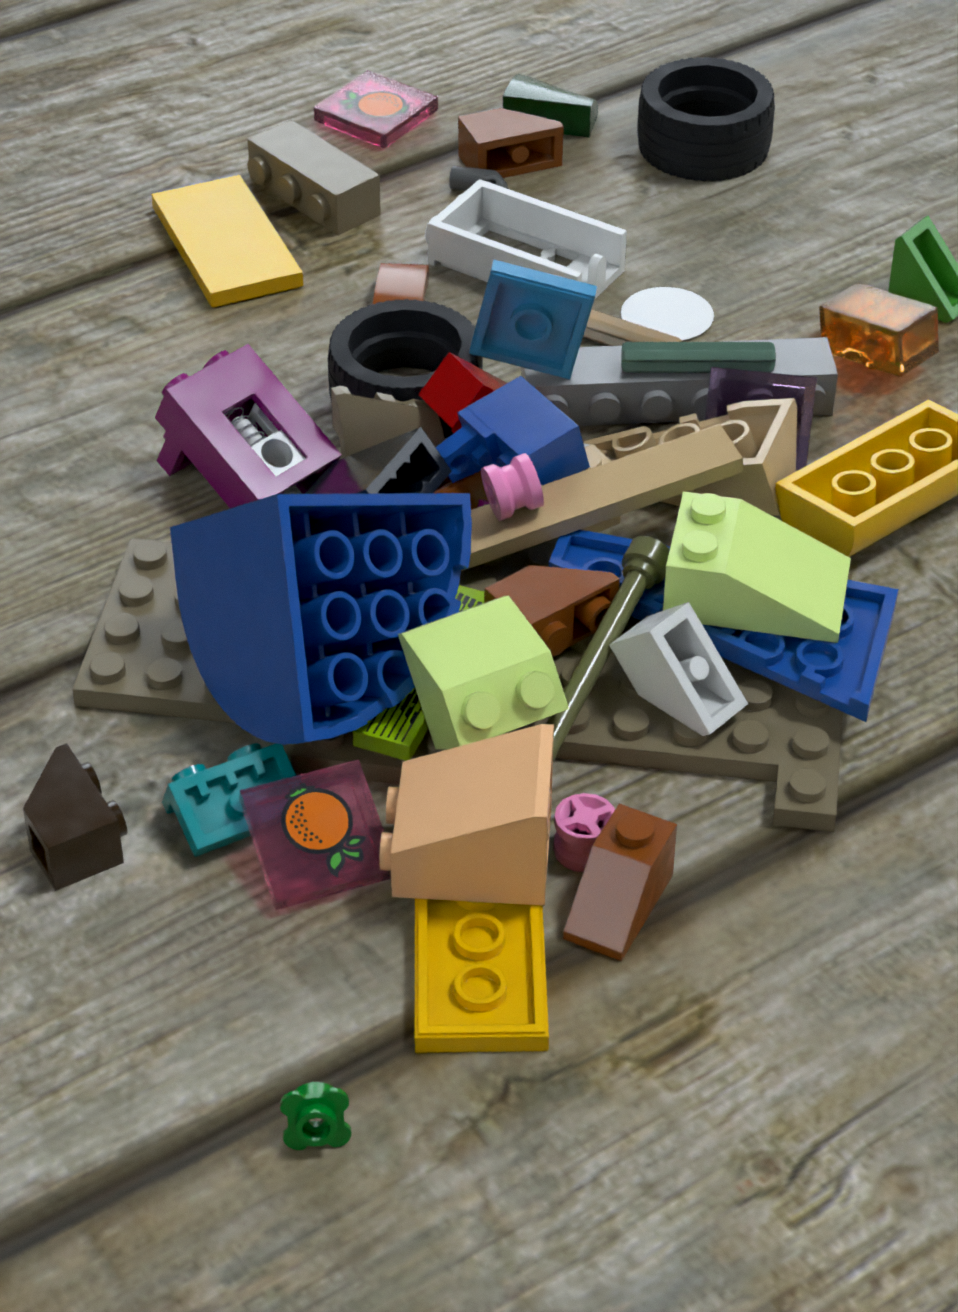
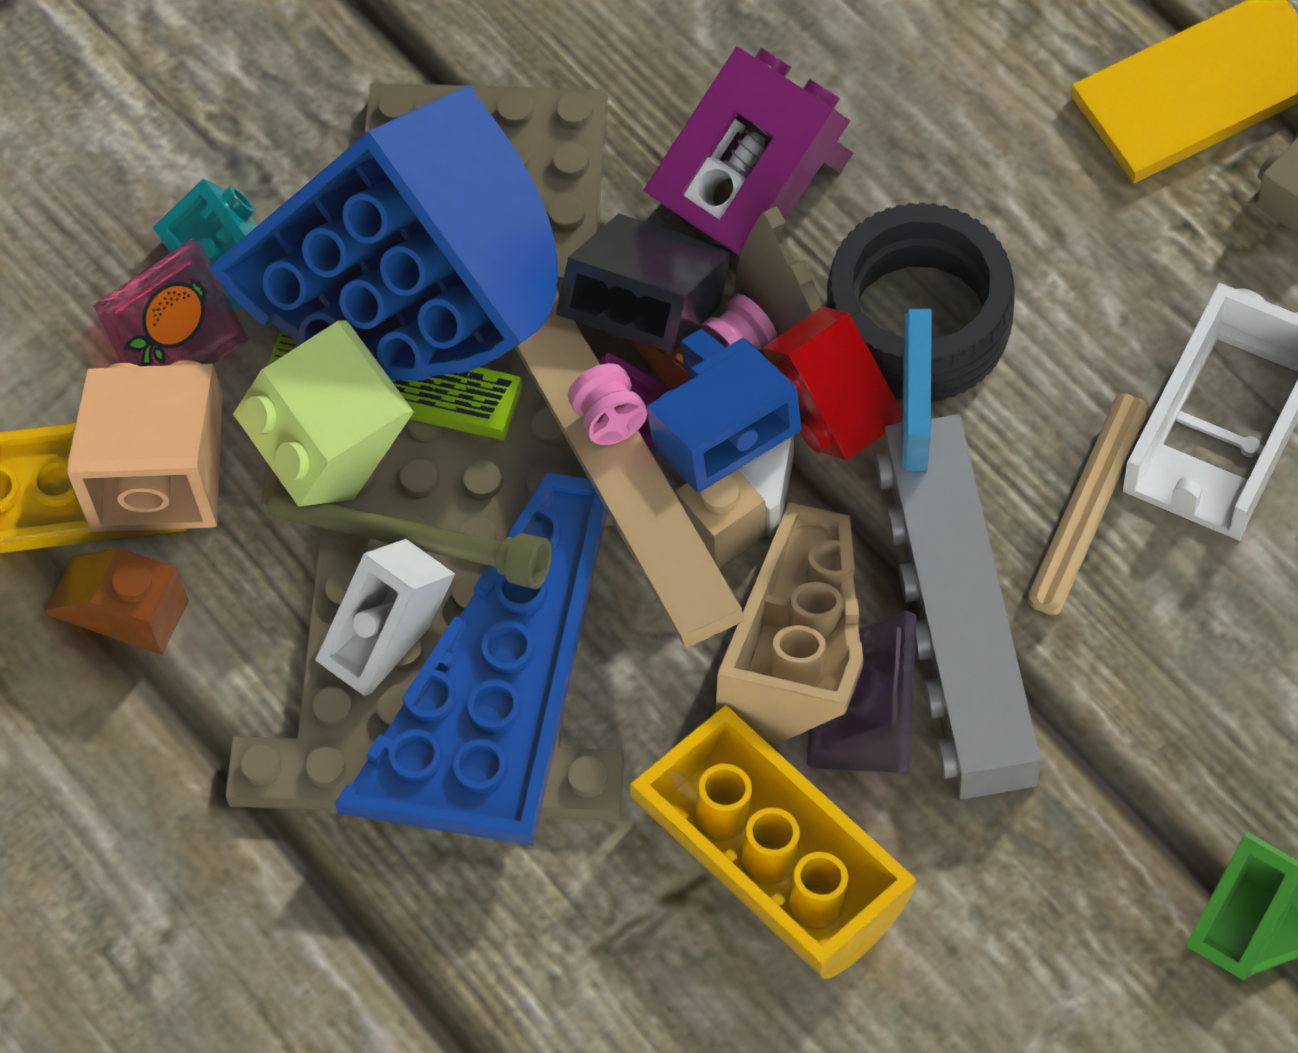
camera: 90 degrees right, 20 degrees up
dark brown slope [23,743,128,891] -> none
slope [372,263,429,305] -> none
dark orange slope [484,565,620,657] -> none
bright pink wheel [553,793,615,872] -> none
white sticker [621,287,714,341] -> none
sand green axle [621,342,776,373] -> none
yellowish green slope [663,491,851,643] -> none
clear orange brick [819,283,939,377] -> none

